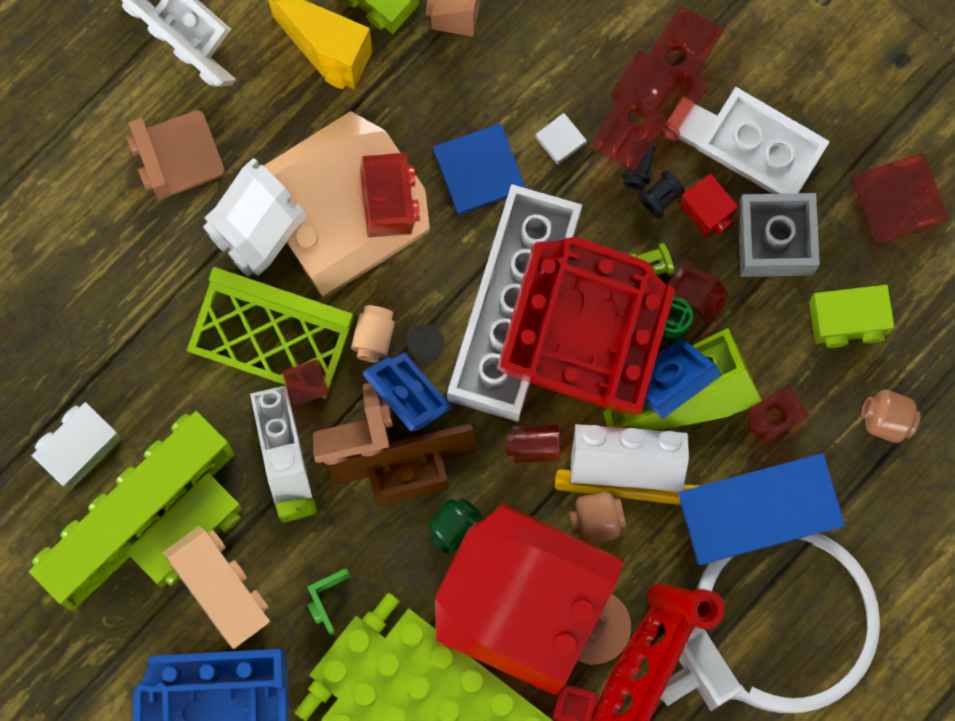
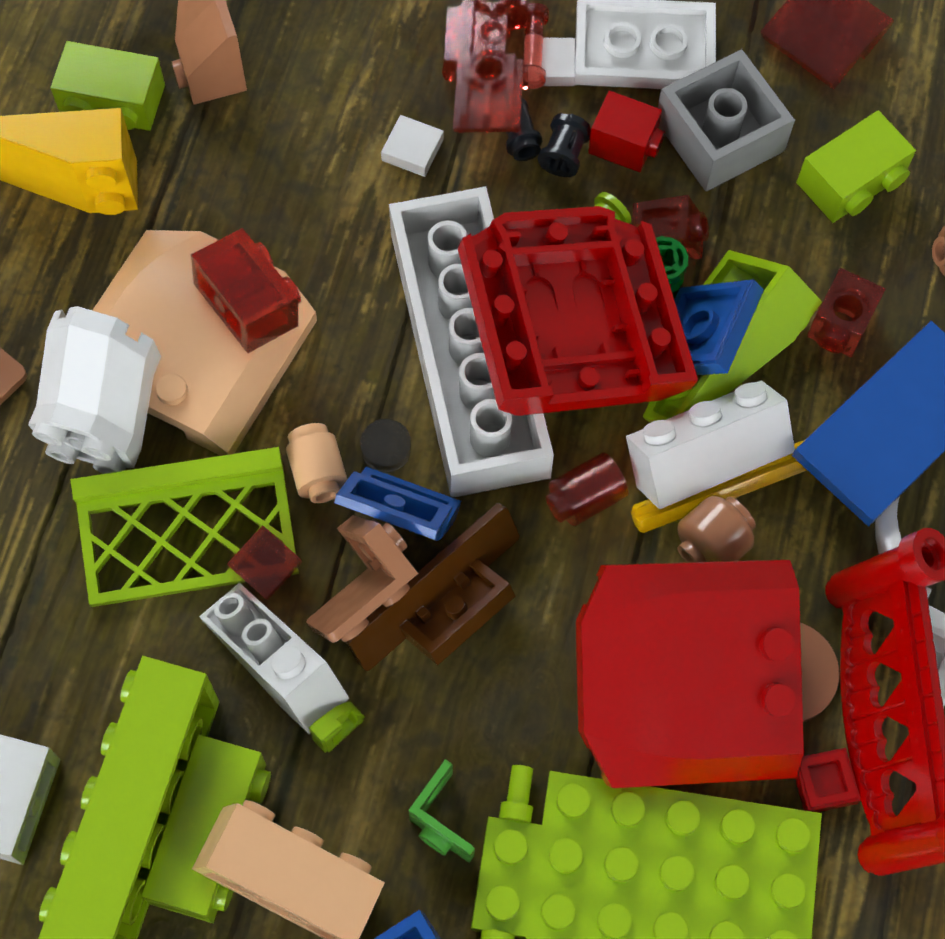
camera: 30 degrees left, 10 degrees down
dark green head [429,497,484,554] -> none
blue tile [433,123,526,216] -> none

